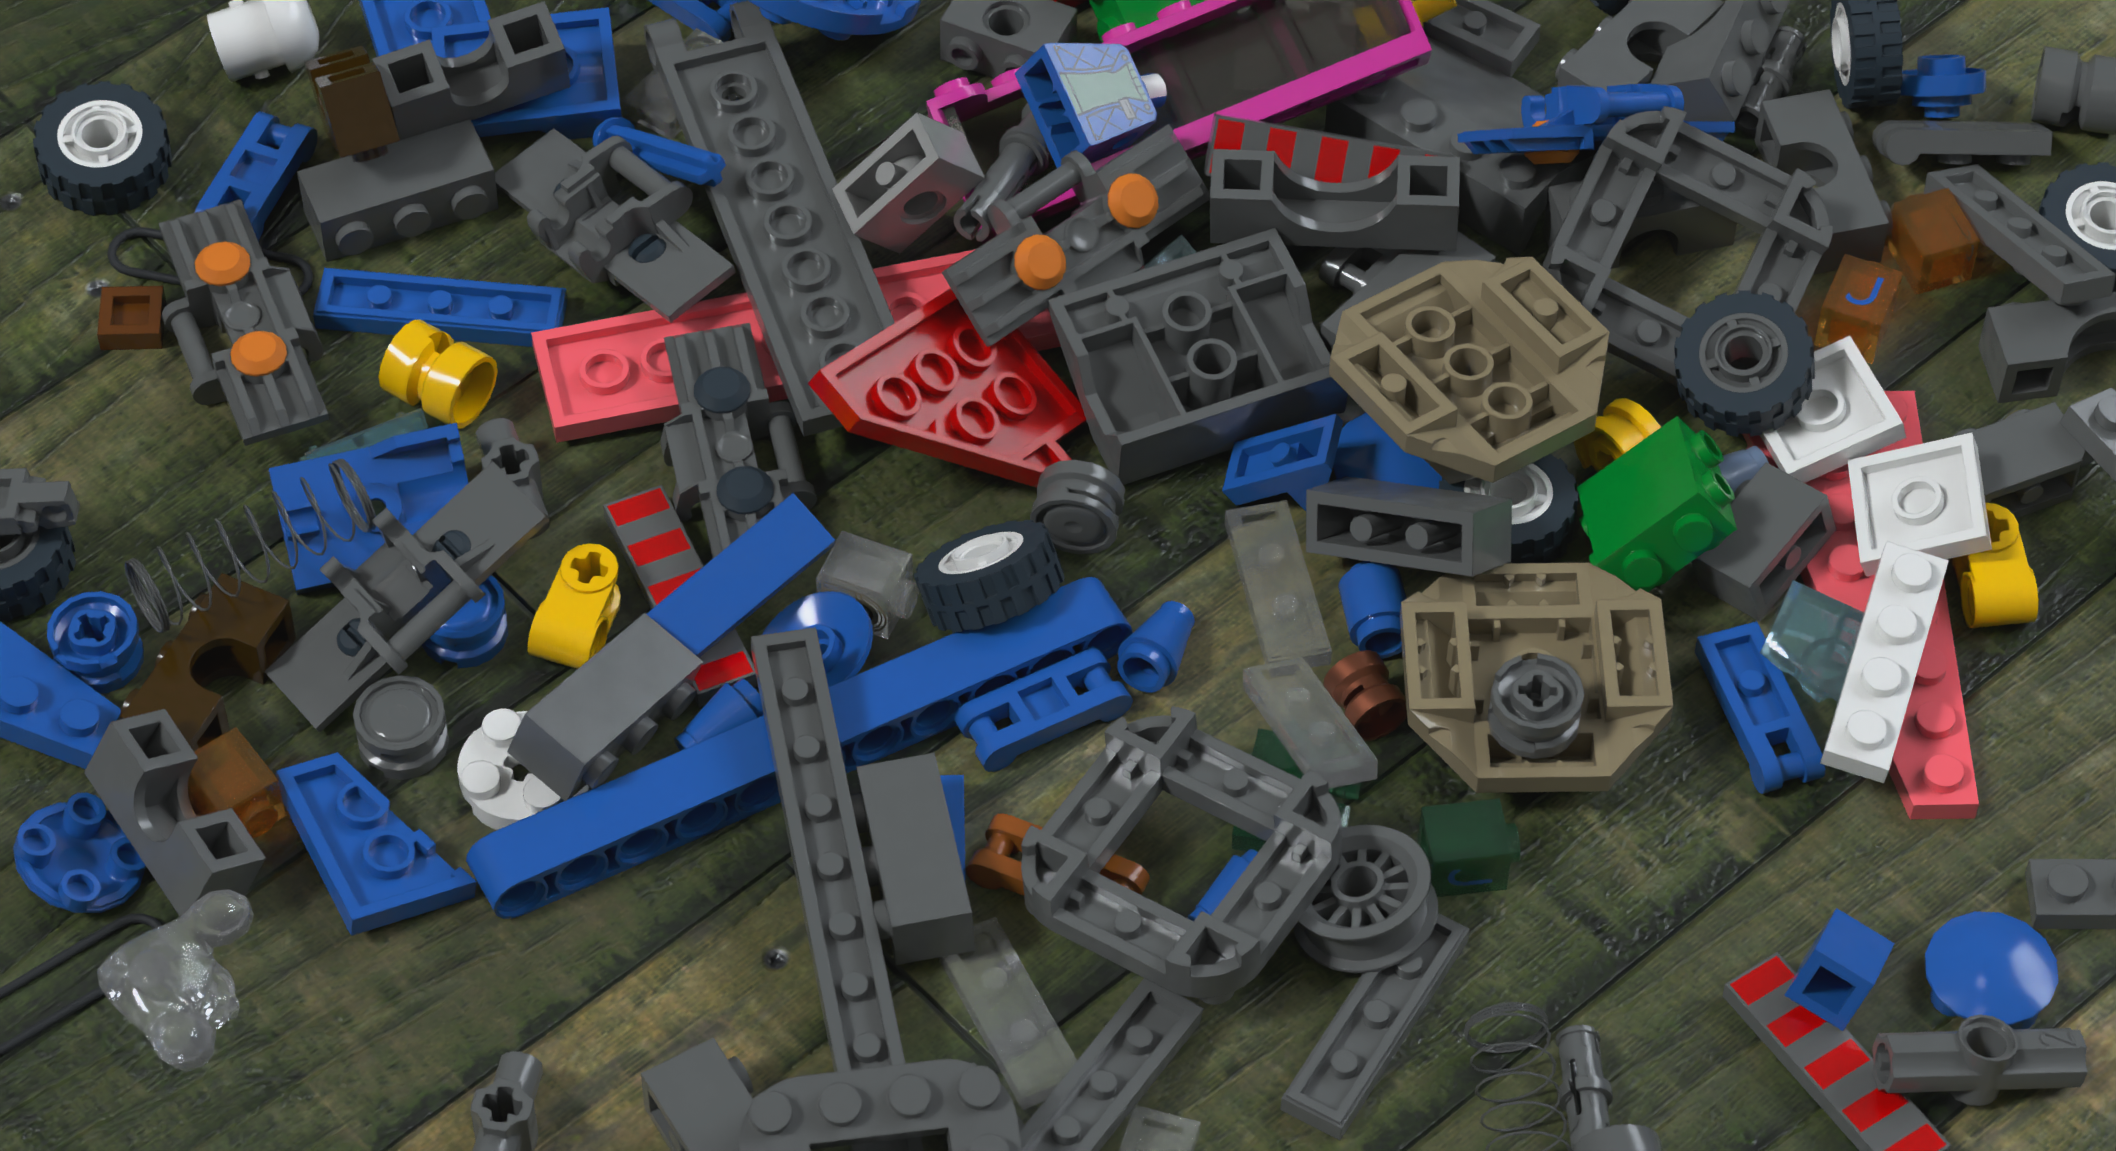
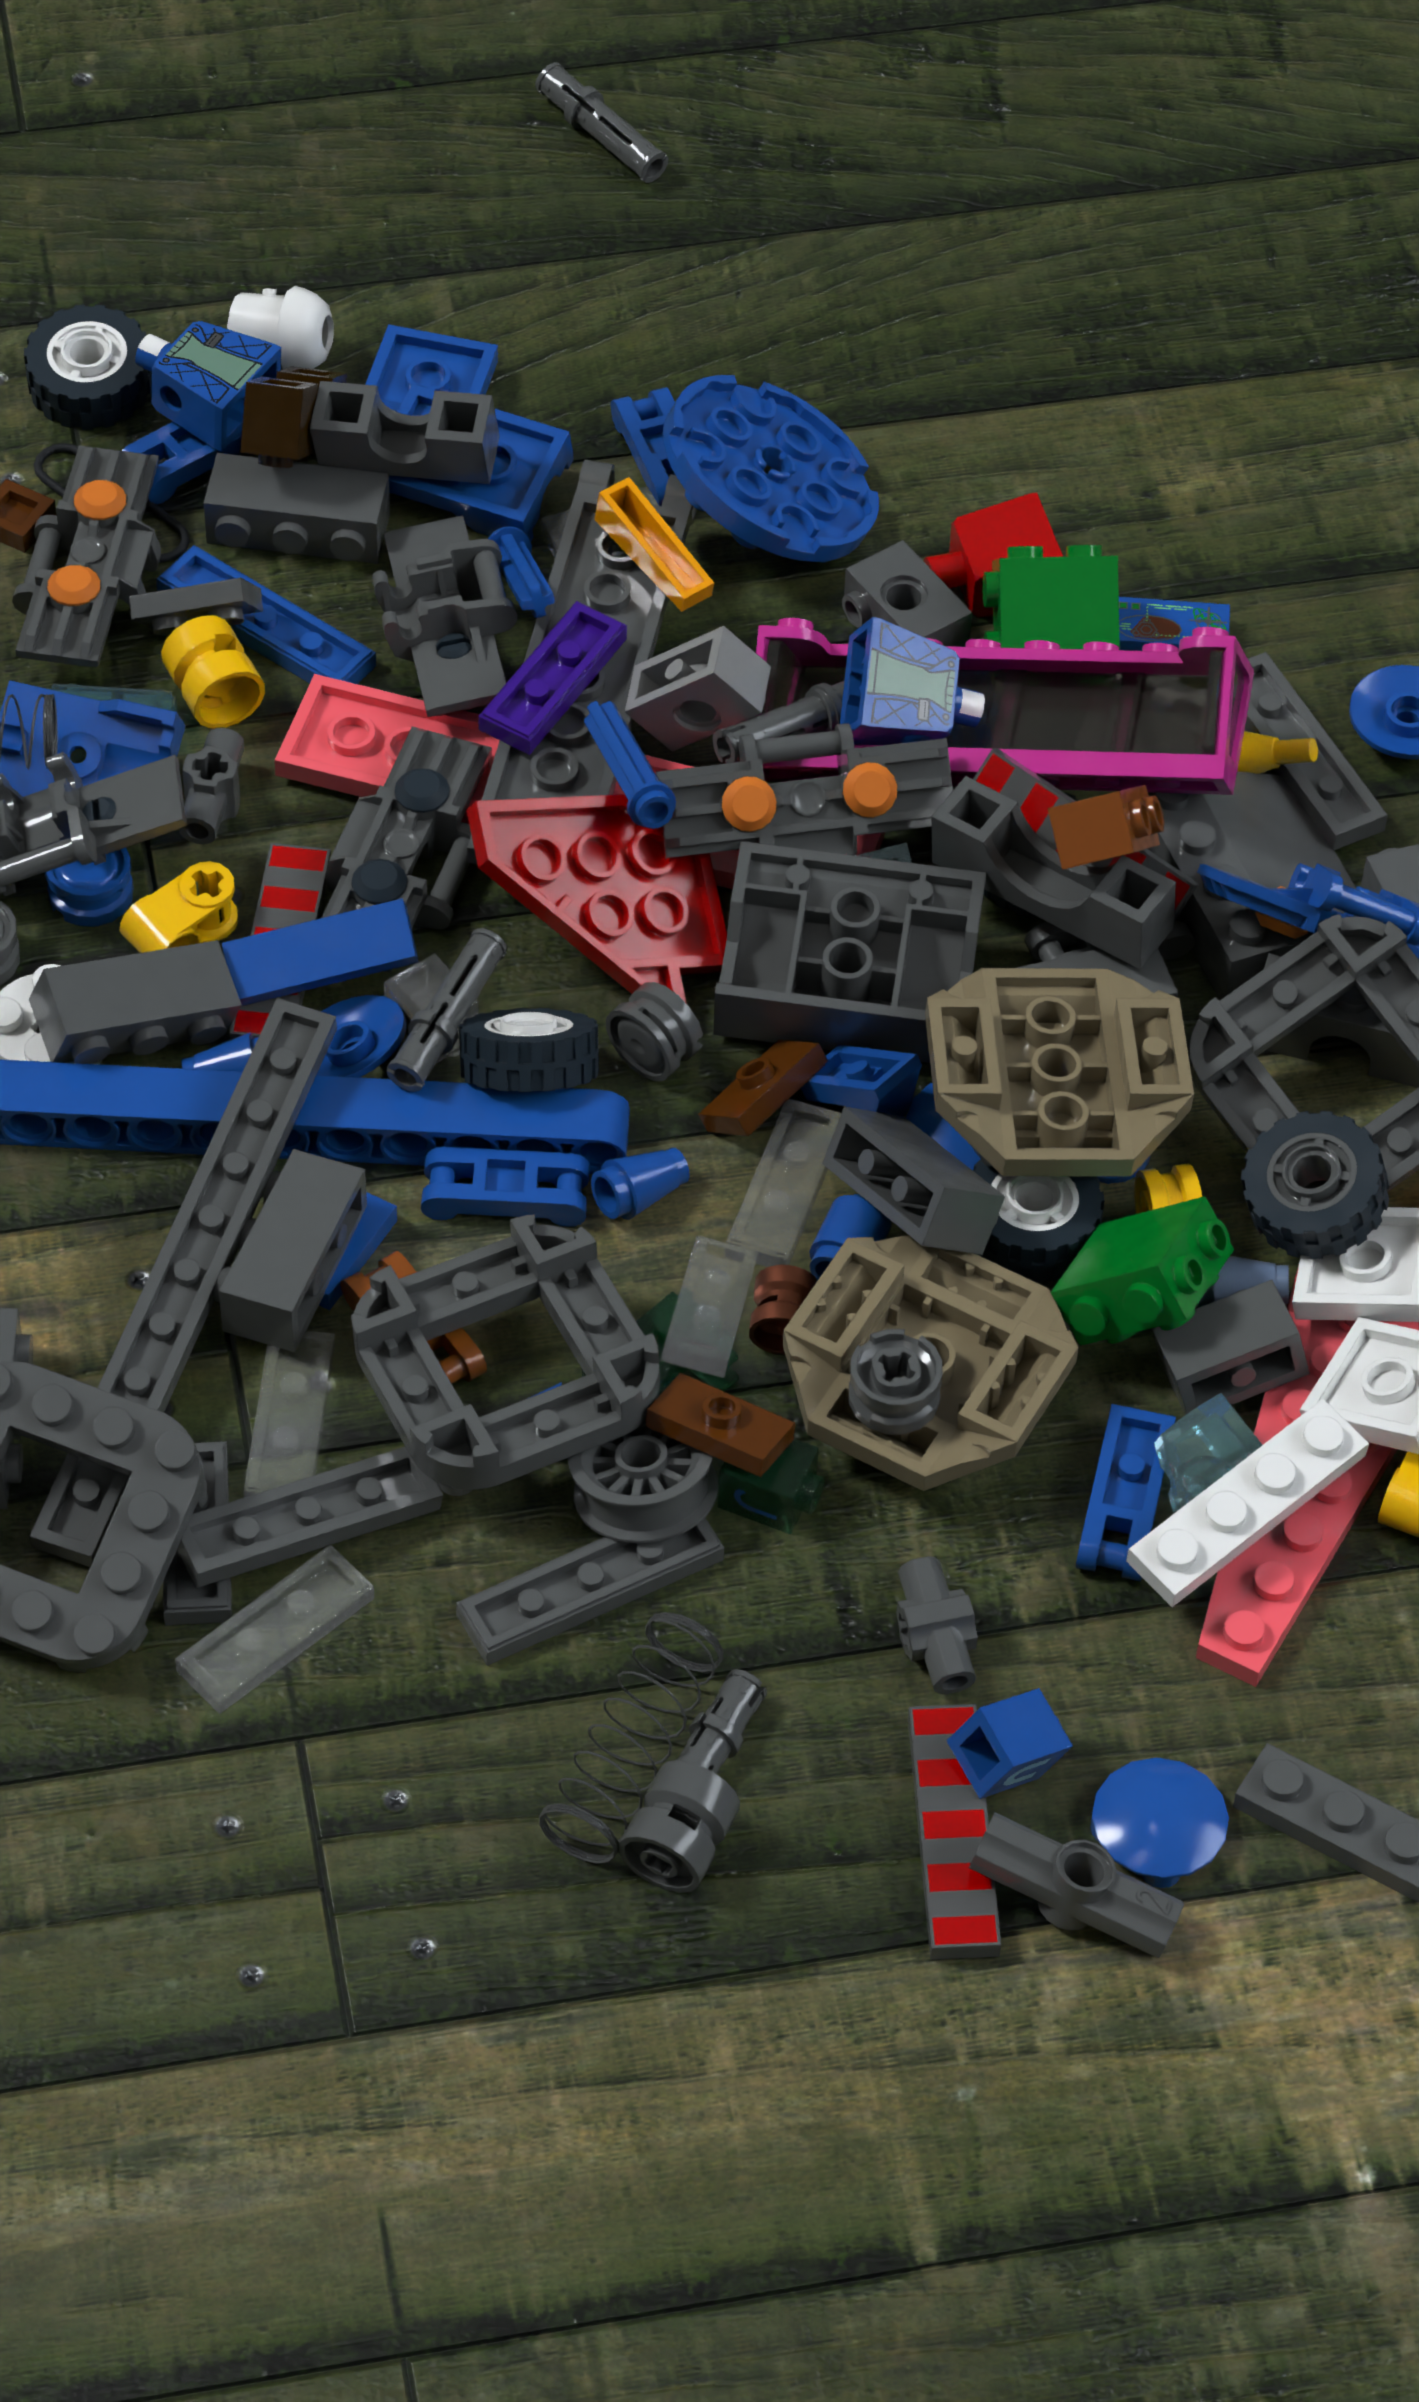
camera: 30 degrees right, 0 degrees up
none -> dark grey plate [129,577,263,636]
none -> blue torso [135,321,282,452]
none -> dark grey pin [387,928,507,1092]
none -> dark purple tile [478,601,627,755]
none -> blue axle [584,700,676,829]
none -> light orange piece [594,477,714,612]
none -> reddish brown plate [646,1373,795,1477]
none -> reddish brown plate [698,1040,828,1136]
none -> dark grey axle [896,1556,978,1695]
none -> dark orange brick [1047,785,1164,870]

